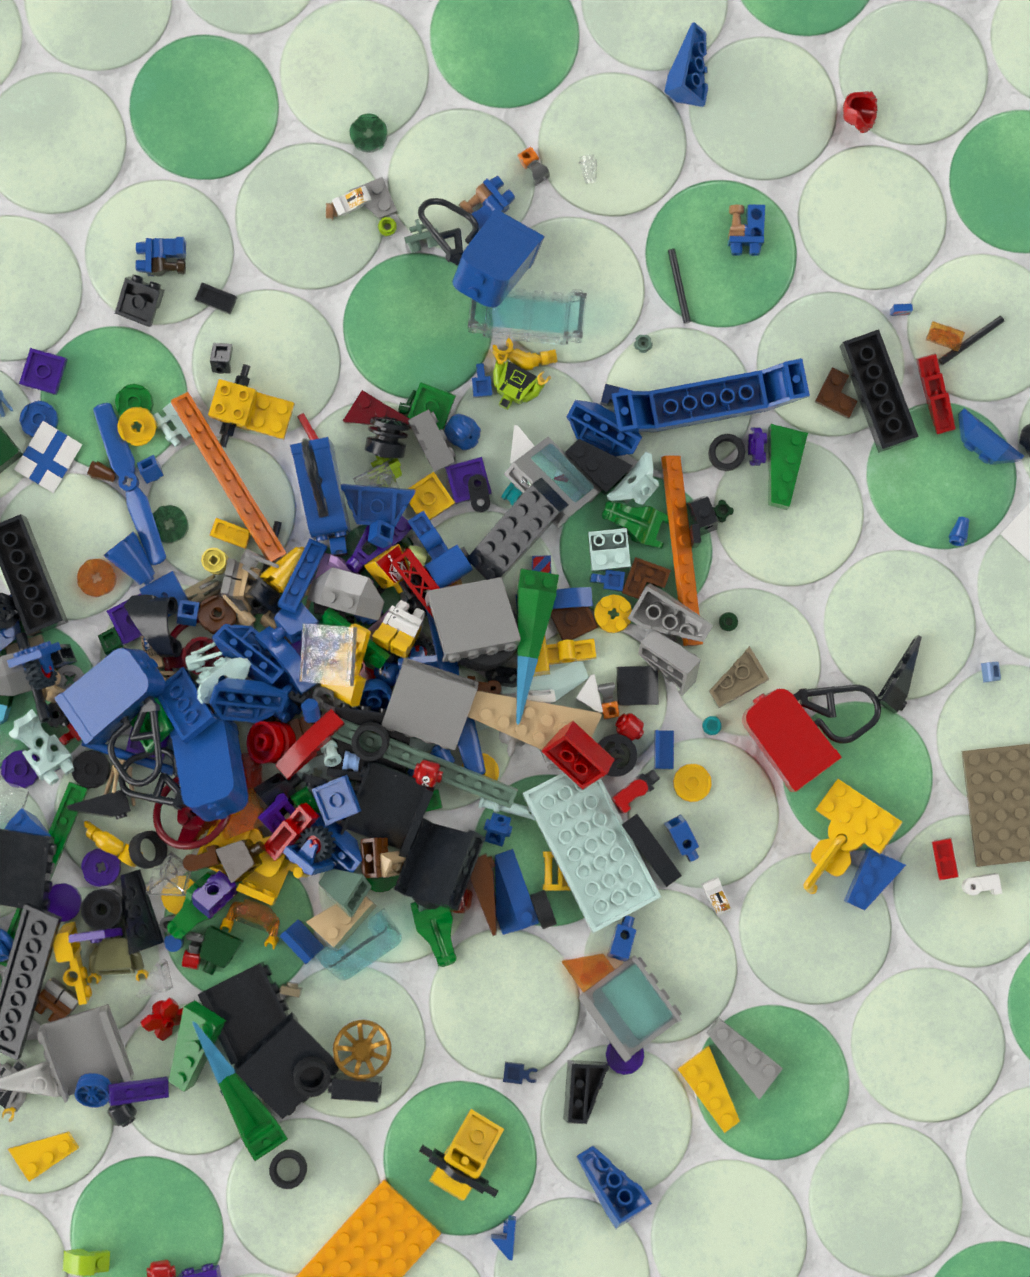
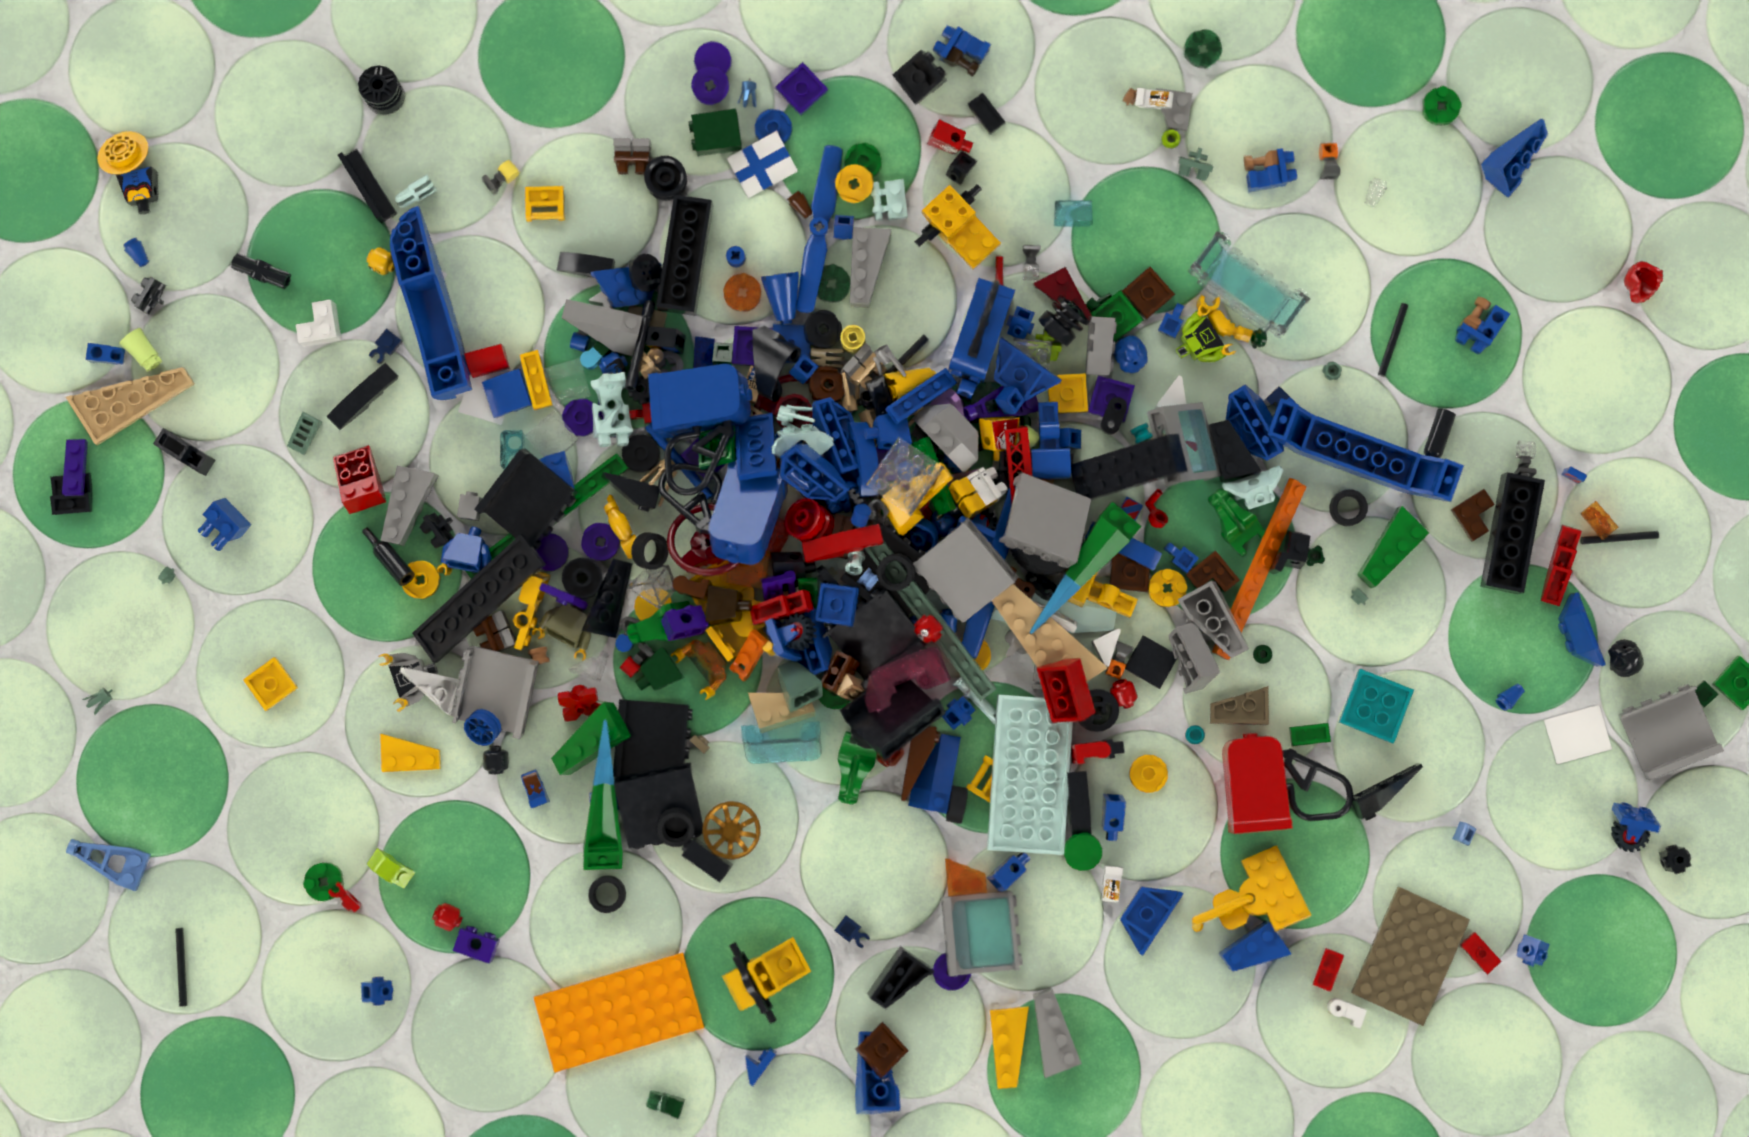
camera: 25 degrees right, 0 degrees up
plate [7,641,61,690] -> none
dark purple plate [109,1076,169,1106] -> none
orange plate [171,392,287,562] -> none
yellow plate [209,518,251,549] -> none
blue panel [280,919,324,964] -> none
blue piece [418,198,545,308] -> none
light aqua slope [588,528,631,571] -> none
blue panel [654,730,674,769] -> none
dark purple plate [748,427,767,466] -> none
none -> leg [521,769,550,809]
none -> medium nougat wheel [528,647,550,664]
none -> blue head [599,352,628,374]
none -> clear blue slope [693,336,715,368]
none -> blue wheel [726,246,746,268]
none -> orange plate [729,629,769,682]
none -> black plate [804,310,842,348]
none -> light grey wedge [850,227,891,308]
none -> reddish brown tile [855,1022,909,1078]
none -> clear pink windscreen [865,647,951,713]
none -> red torso [927,119,973,154]
none -> blue brick [1006,306,1035,340]
none -> leg [1022,245,1041,281]
none -> clear light blue piece [1053,200,1093,227]
none -> blue plate [1059,428,1082,450]
none -> green tile [1064,833,1102,871]
none -> blue wing [1120,886,1184,956]
none -> reddish brown tile [1122,266,1175,320]
none -> red plate [1145,489,1168,528]
none -> dark green plate [1251,328,1267,349]
none -> green plate [1289,723,1331,746]
none -> teal plate [1338,669,1414,744]
none -> sand green plate [1351,588,1369,605]
none -> green plate [1422,86,1462,125]
none -> black piece [1424,409,1456,458]
none -> leg [1514,441,1537,477]

